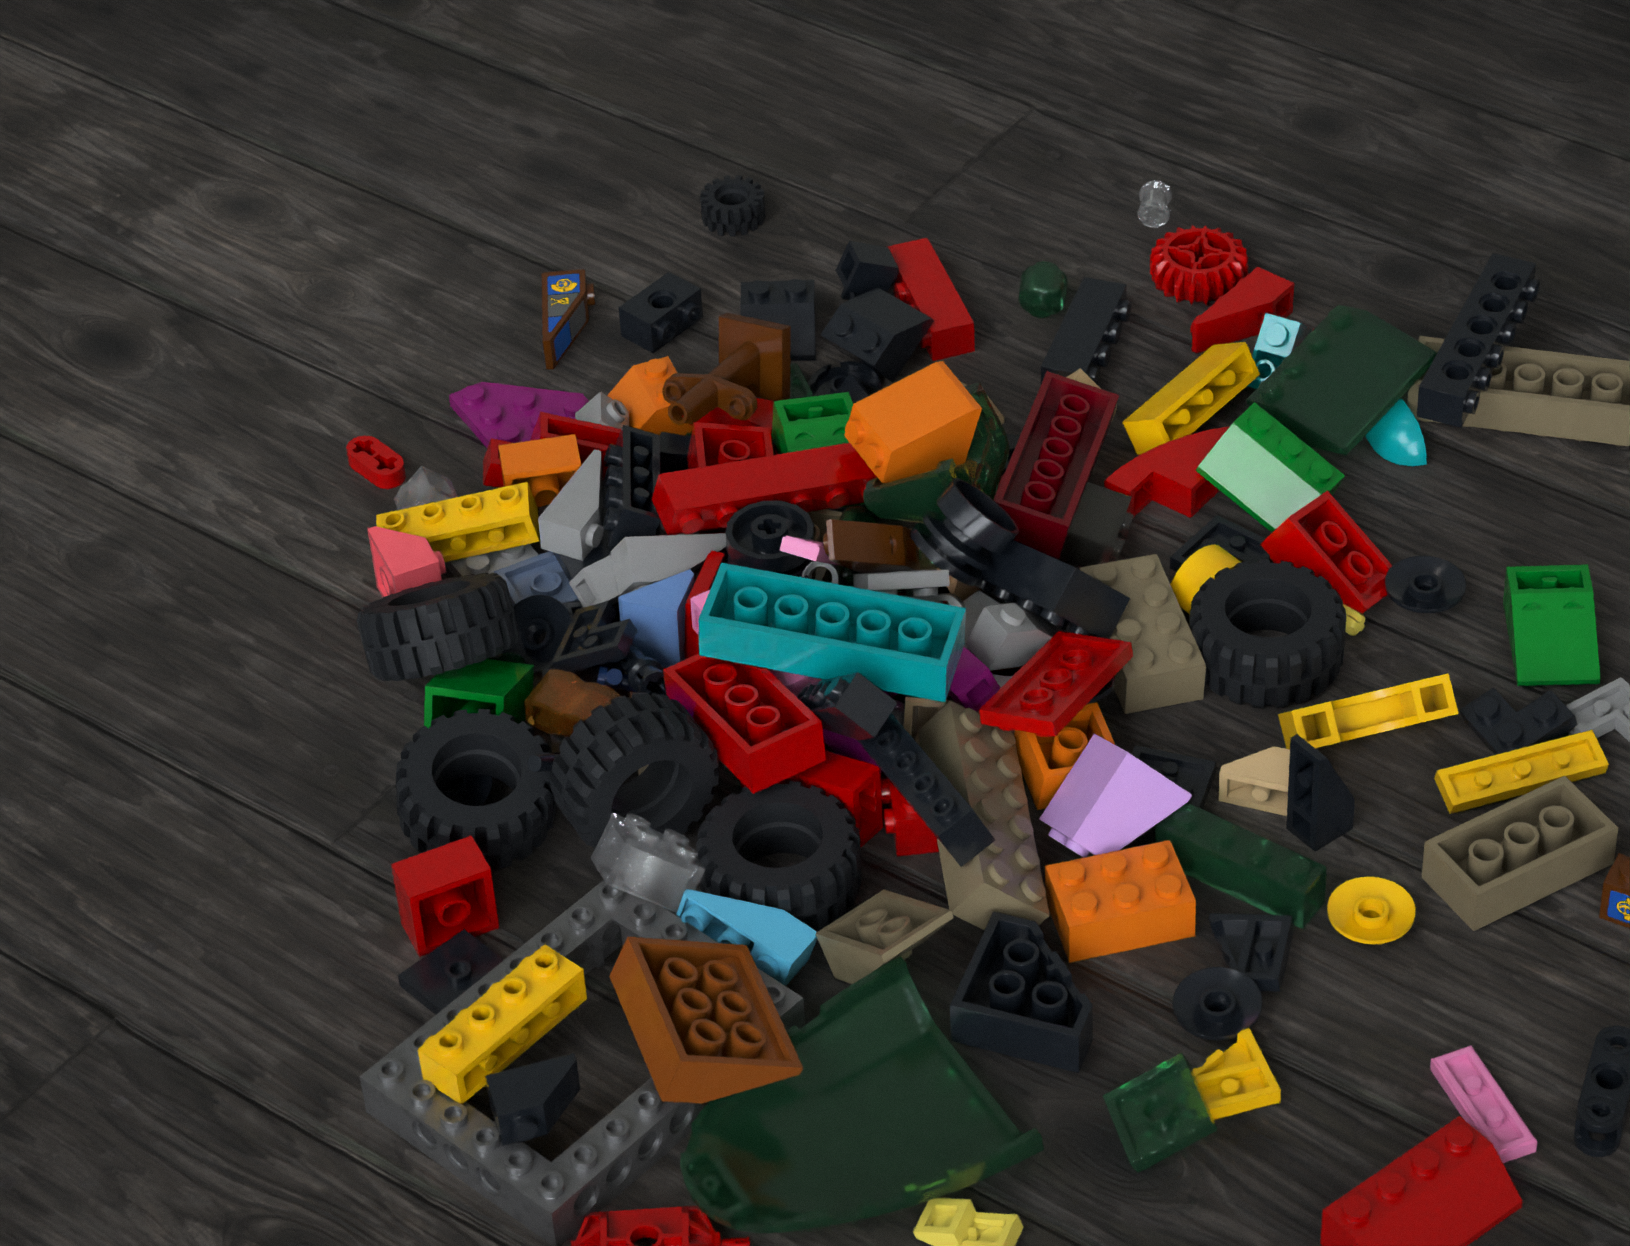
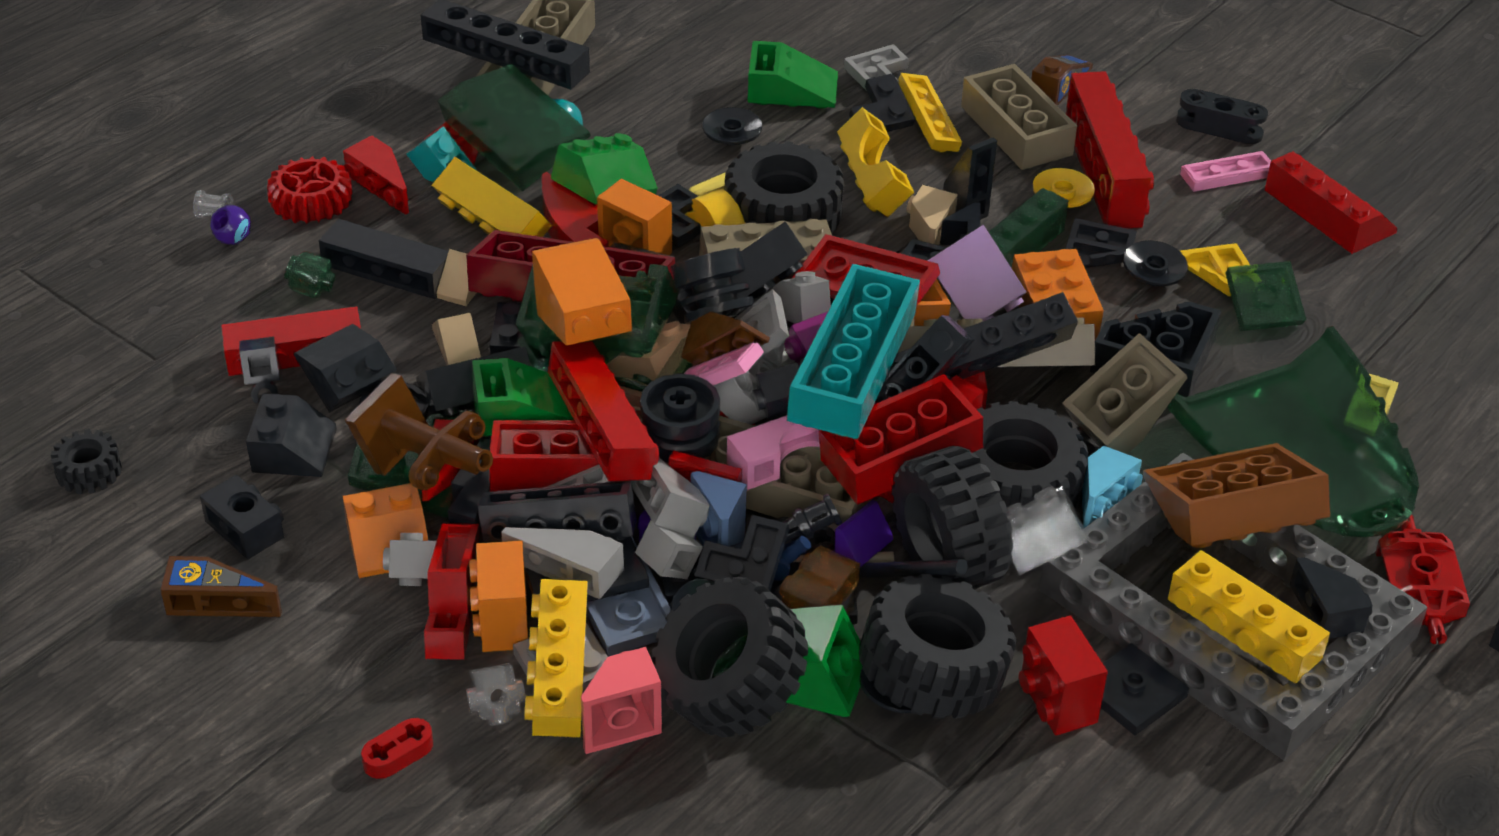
camera: 90 degrees left, 0 degrees up
magenta plate [449,382,589,448] -> none
red slope [1260,490,1392,614] -> none
none -> dark purple piece [210,205,251,245]
none -> orange brick [597,179,672,256]
none -> black slope [940,203,981,245]
none -> red brick [1065,71,1154,229]

